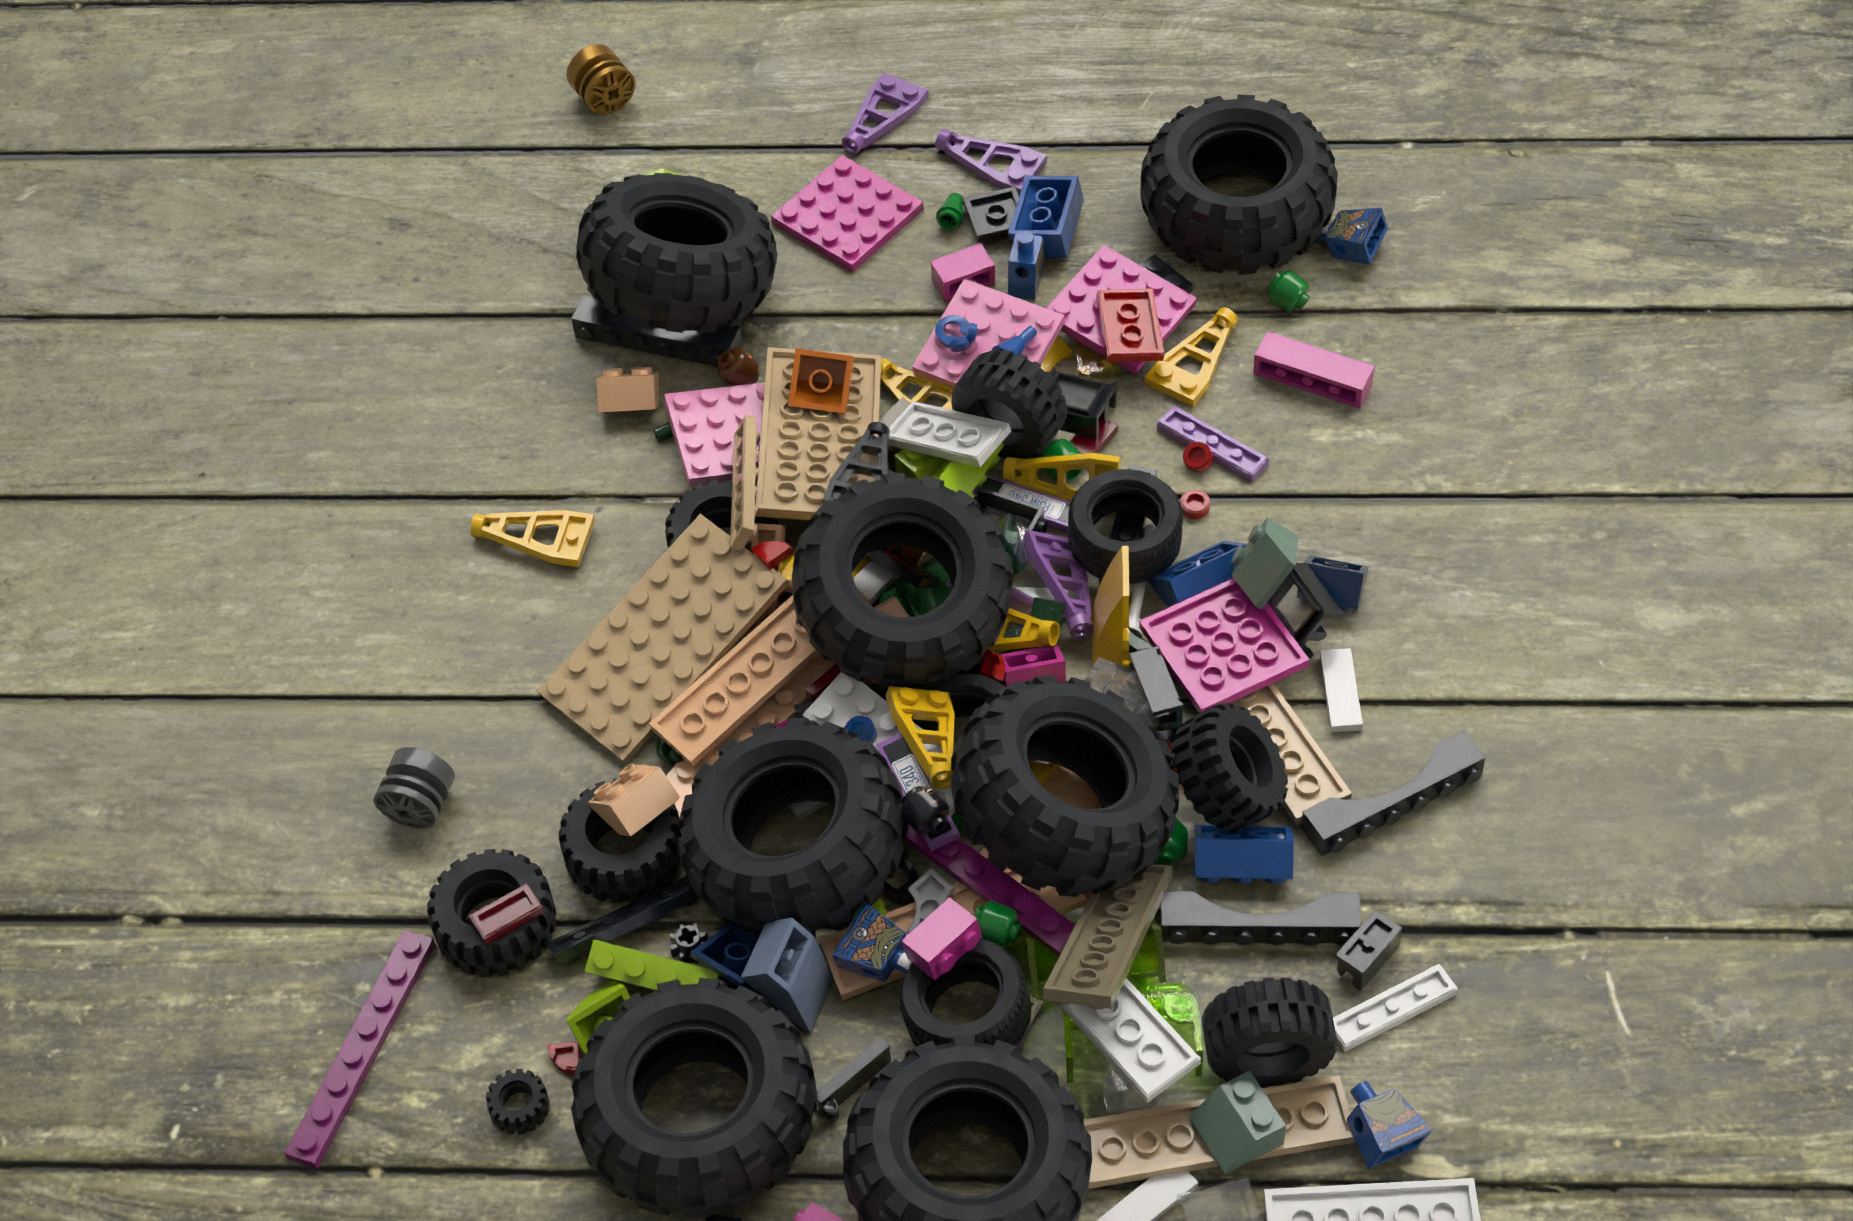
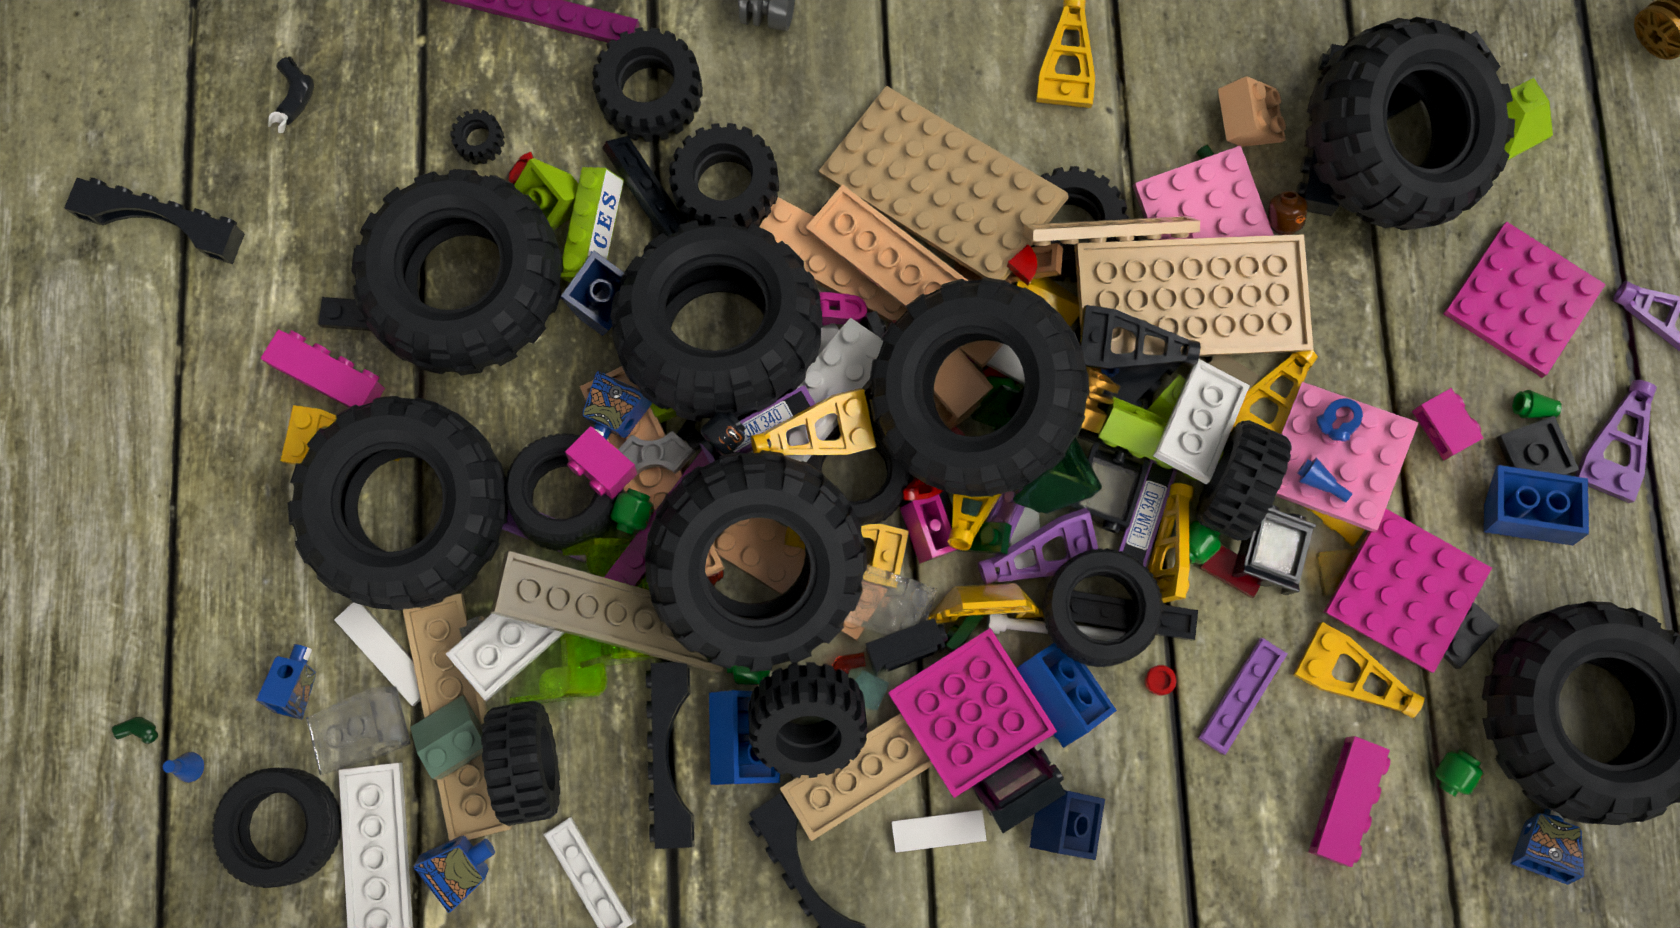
camera: 85 degrees right, 25 degrees up
tile [469,883,544,945] -> none
light nougat slope [588,764,680,837] -> none
black gear [669,923,709,964] -> none
sand blue slope [741,918,834,1033] -> none
orange slope [788,348,855,414] -> none
black hinge [815,1037,892,1122] -> none
clear blue tile [844,716,877,744] -> none
blue torso [1008,231,1045,300] -> none
tile [1096,288,1165,363] -> none
red tile [1183,442,1214,472] -> none
sand green slope [1231,517,1298,609] -> none
hinge [1335,910,1402,991] -> none

